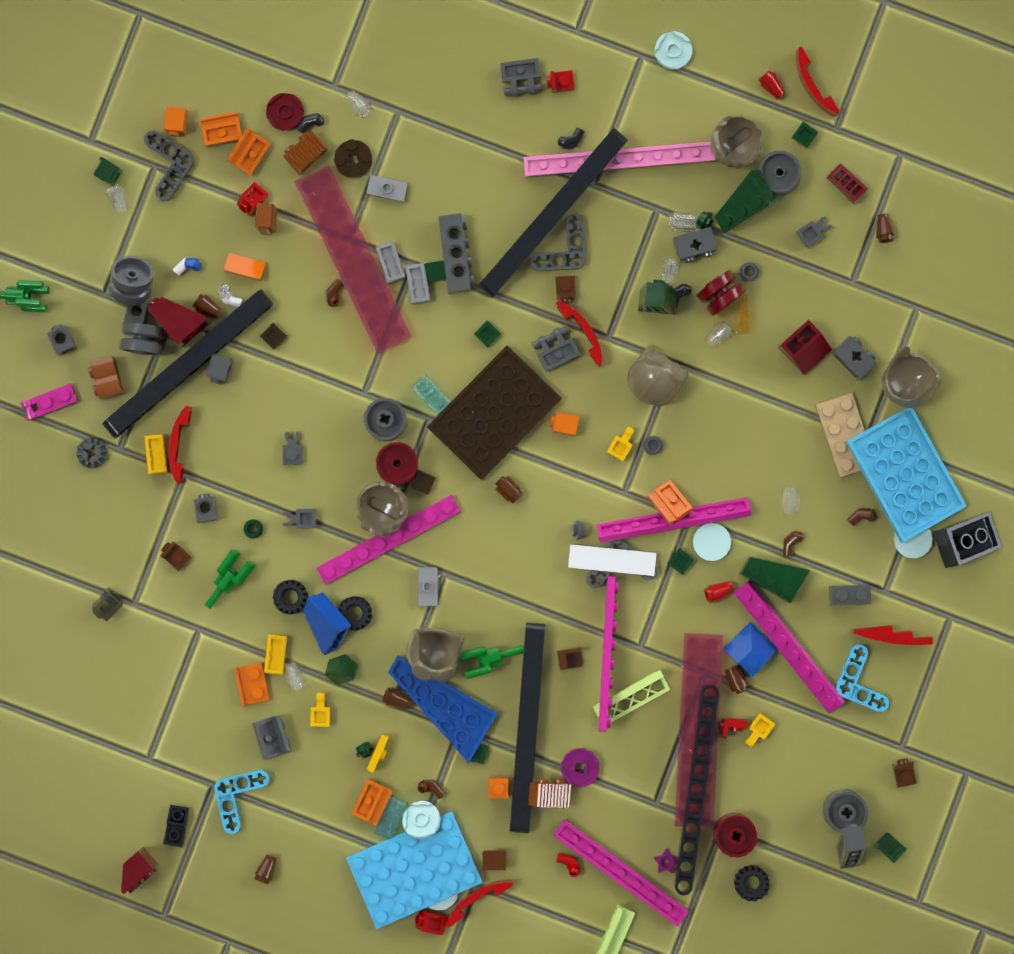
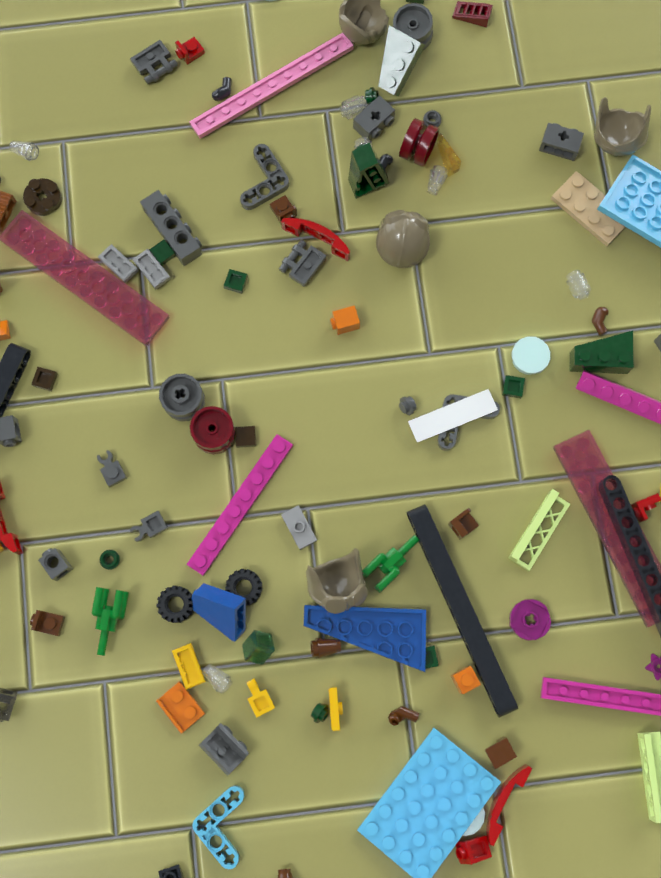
camera: 25 degrees left, 10 degrees down
reddish brown arm [326,279,344,307] -> none
orange plate [351,779,393,826] -> none
dark tan piece [357,481,408,536] -> none
light grey plate [366,175,408,203] -> none
clear light blue slope [374,795,409,841] -> none
light aqua tile [402,801,441,840] -> none
clear light blue slope [411,374,451,415] -> none
dark brown plate [427,345,562,481] -> none
black beam [478,128,628,298] -> none
reddish brown brick [495,476,523,504] -> none
brick [528,779,572,808] -> none
red arm [556,853,580,877] -> none
dark pink plate [596,497,751,543] -> none
dark pink plate [598,576,619,733] -> none
yellow plate [607,427,634,461] -> none
dark grey plate [643,436,663,455] -> none
orange plate [647,480,693,525] -> none
red cone [704,581,734,603] -> none
blue slope [723,622,777,677] -> none
reddish brown brick [724,664,750,694] -> none
dark red slope [778,319,832,375] -> none
dark grey plate [796,216,832,248] -> none
reddish brown arm [847,508,877,526] -> none
reddish brown cone [876,213,895,243] -> none

